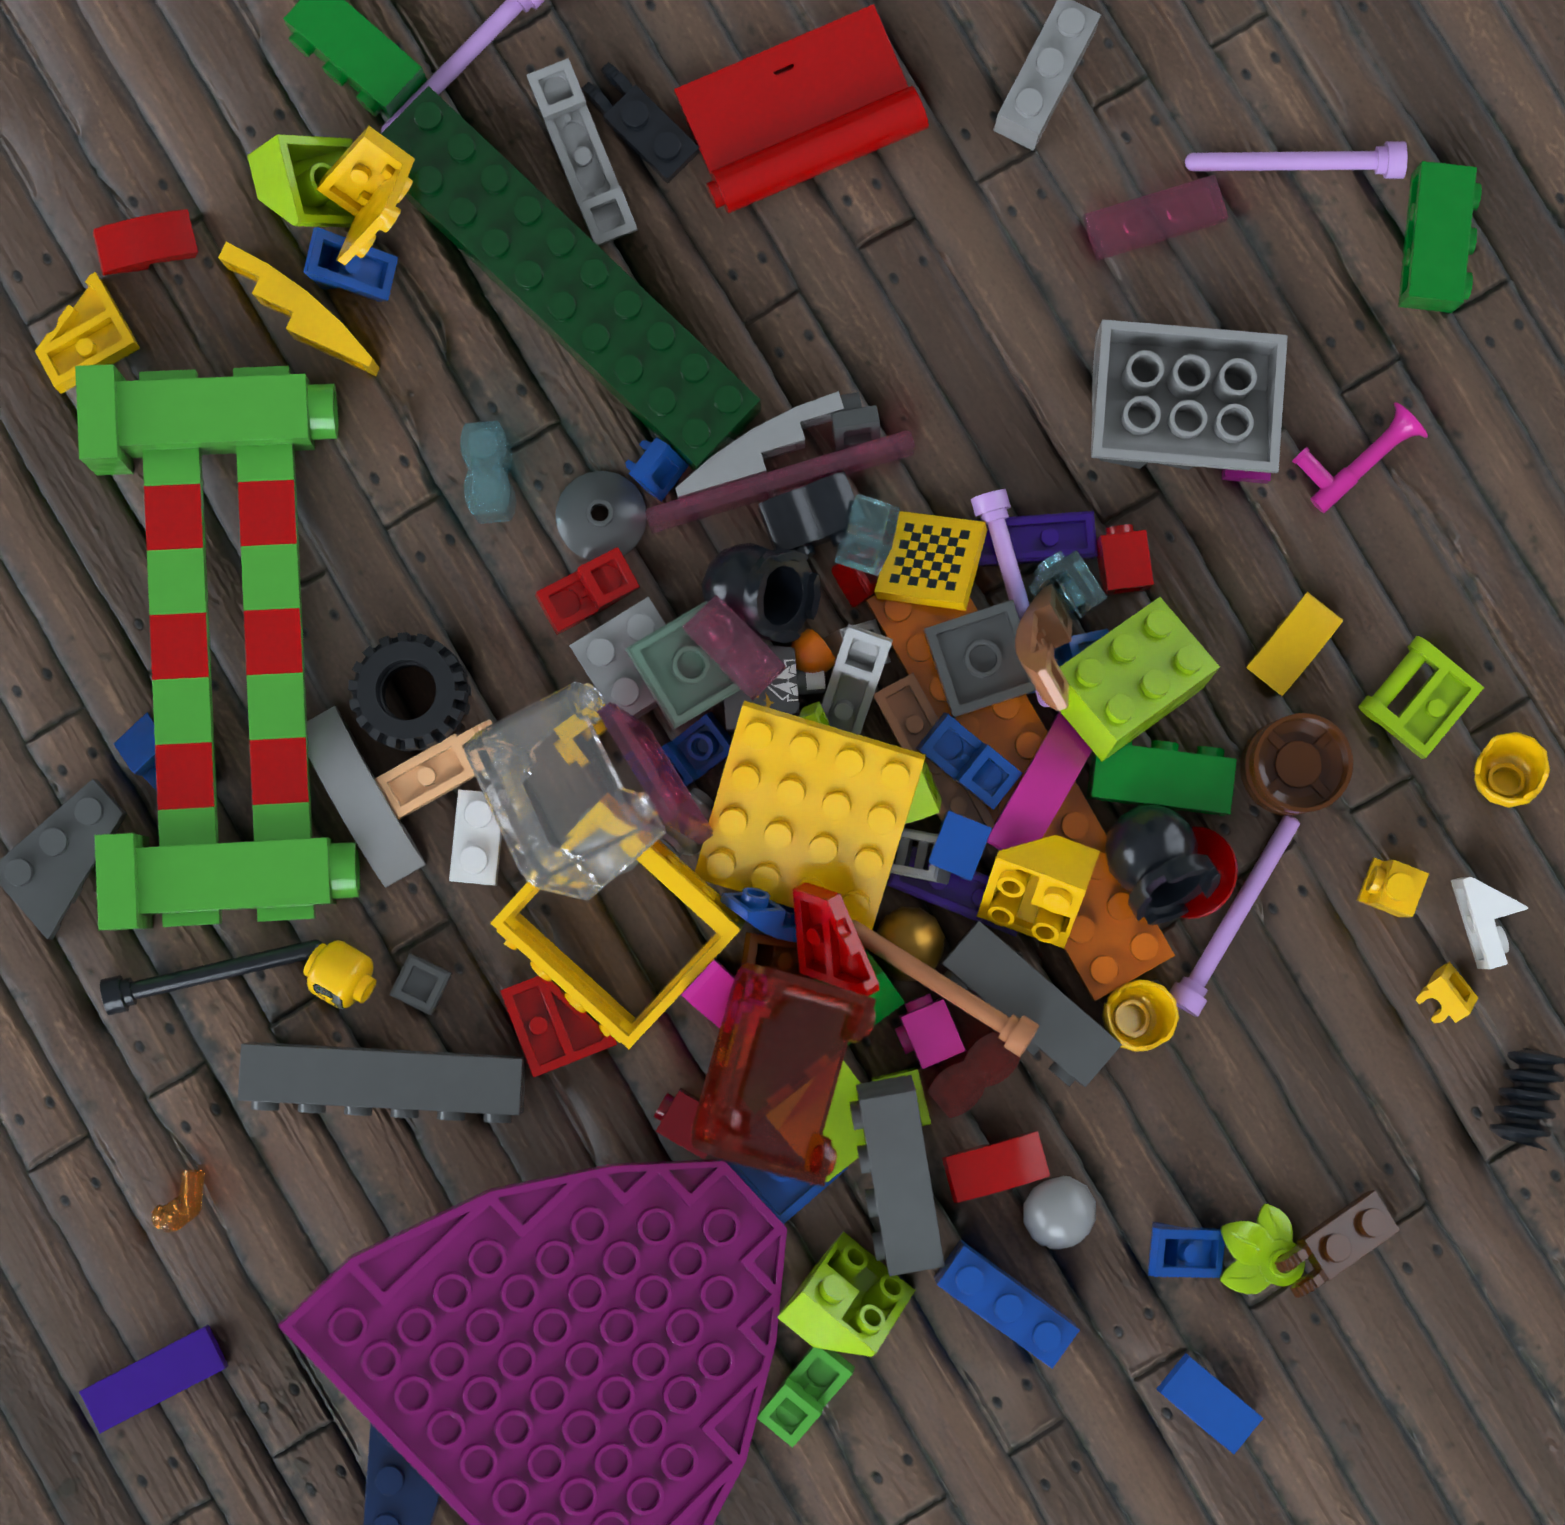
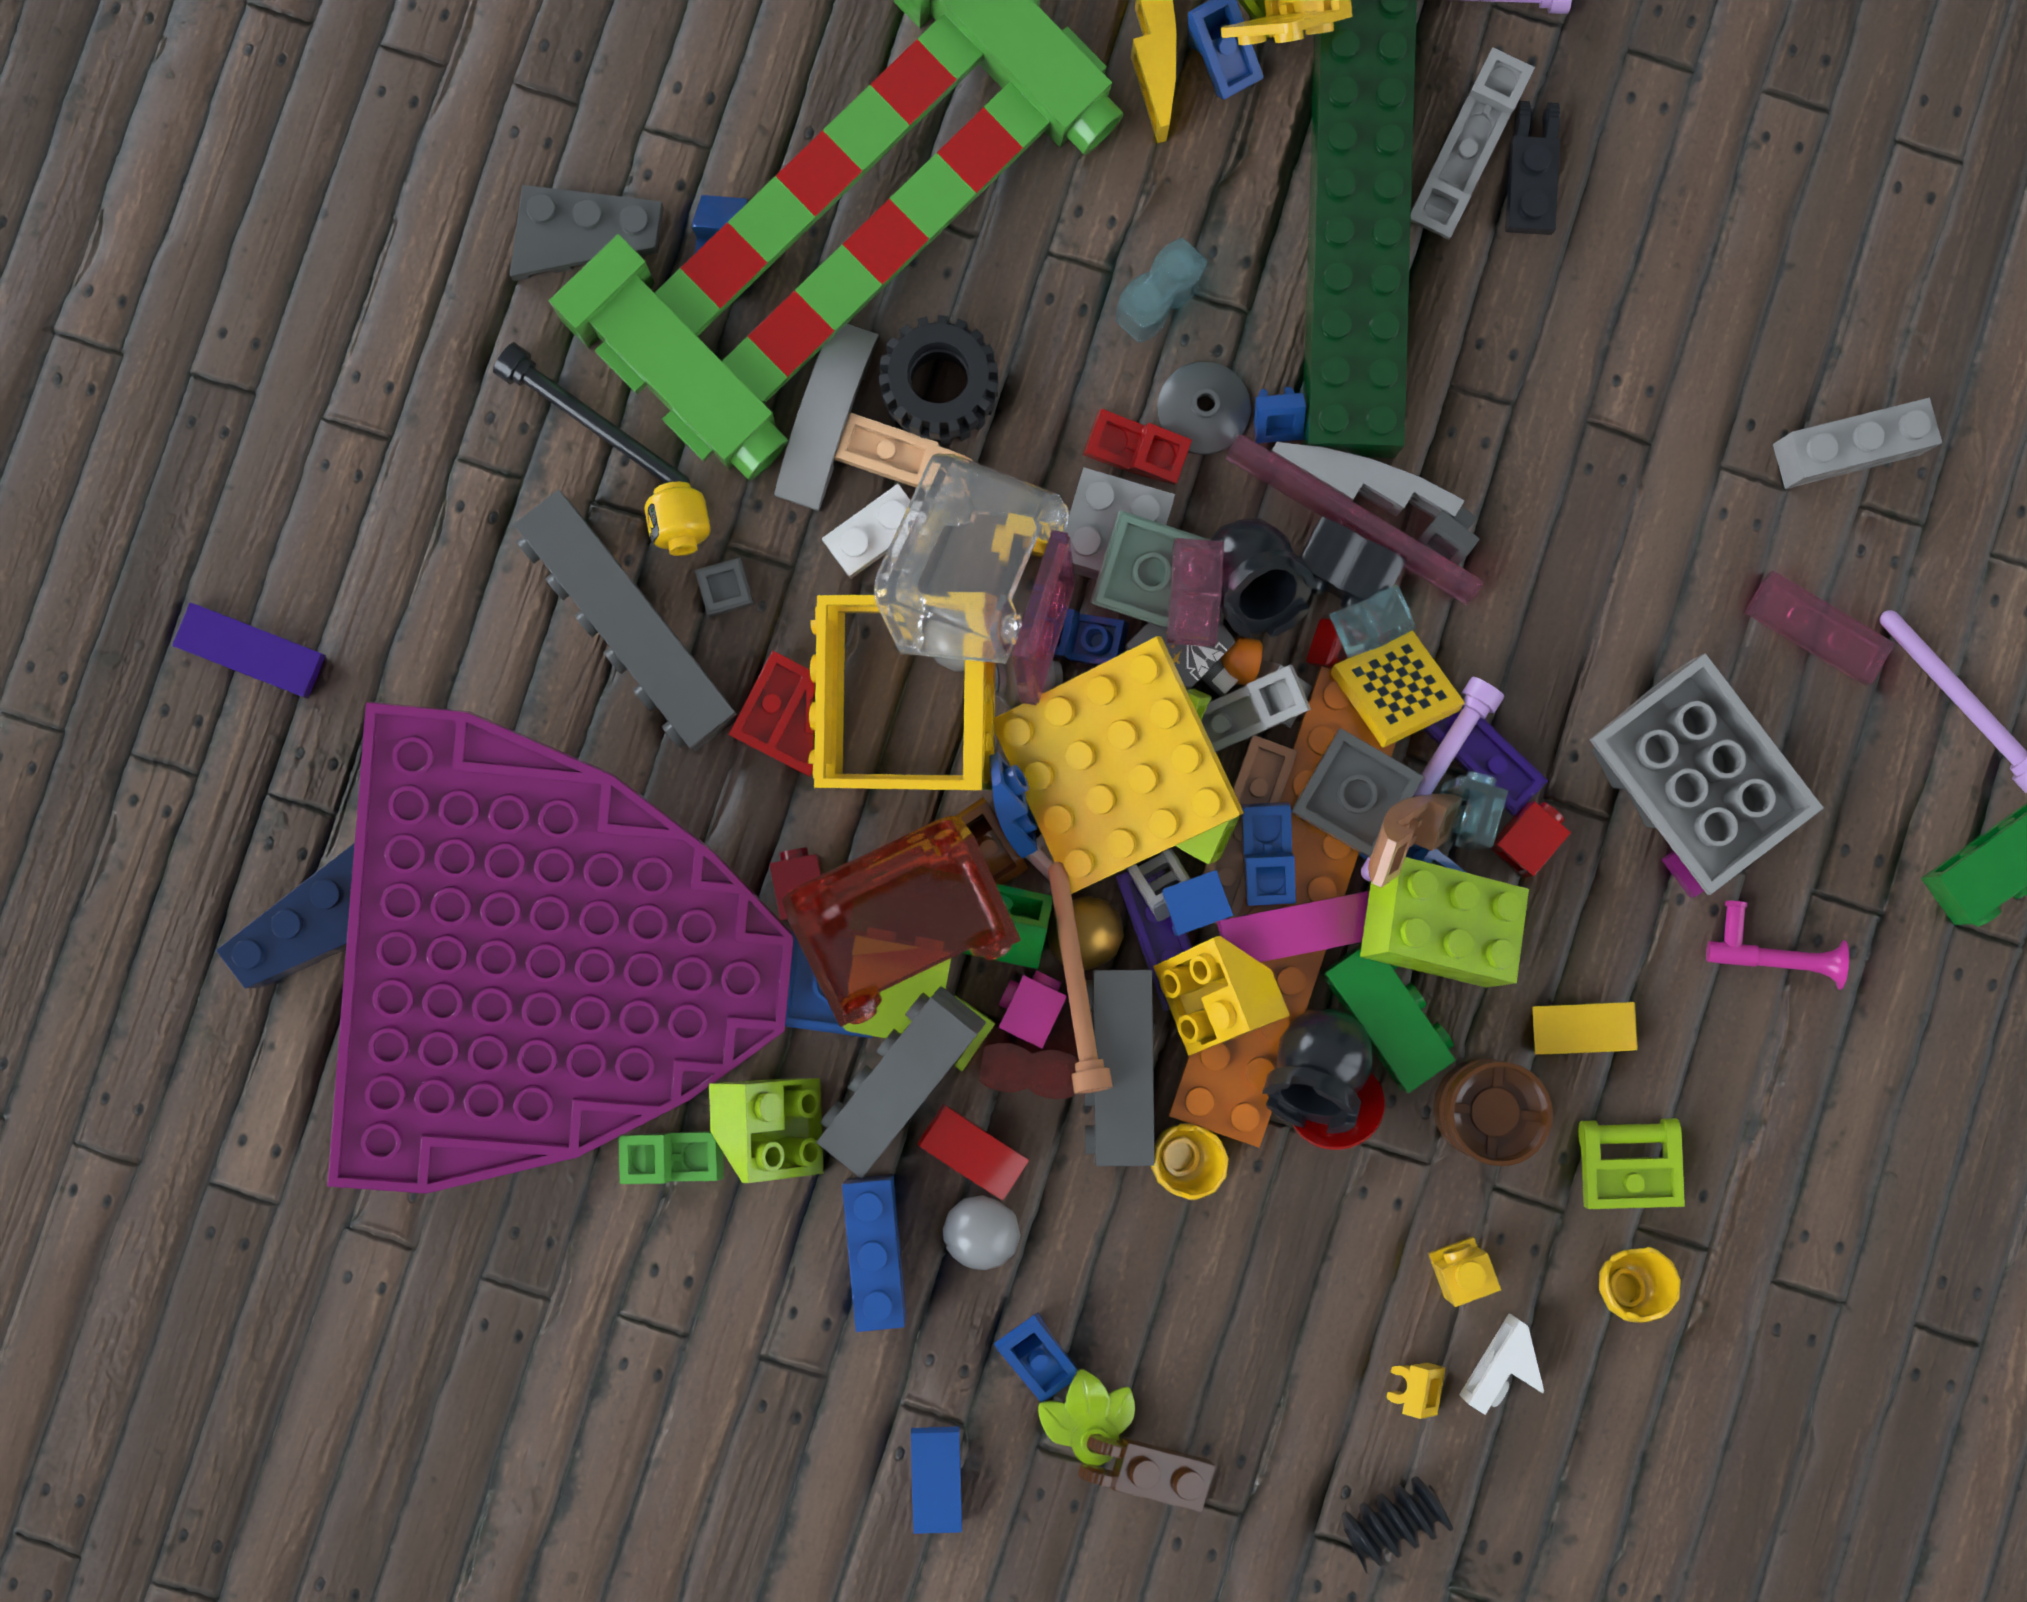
camera: 45 degrees right, 0 degrees up
clear orange arm [151,1169,205,1233] -> none
red door [674,4,929,214] -> none
dark pink slope [681,959,757,1032] -> none
red wing [793,882,879,997] -> none
lavender piece [1169,815,1300,1017] -> none

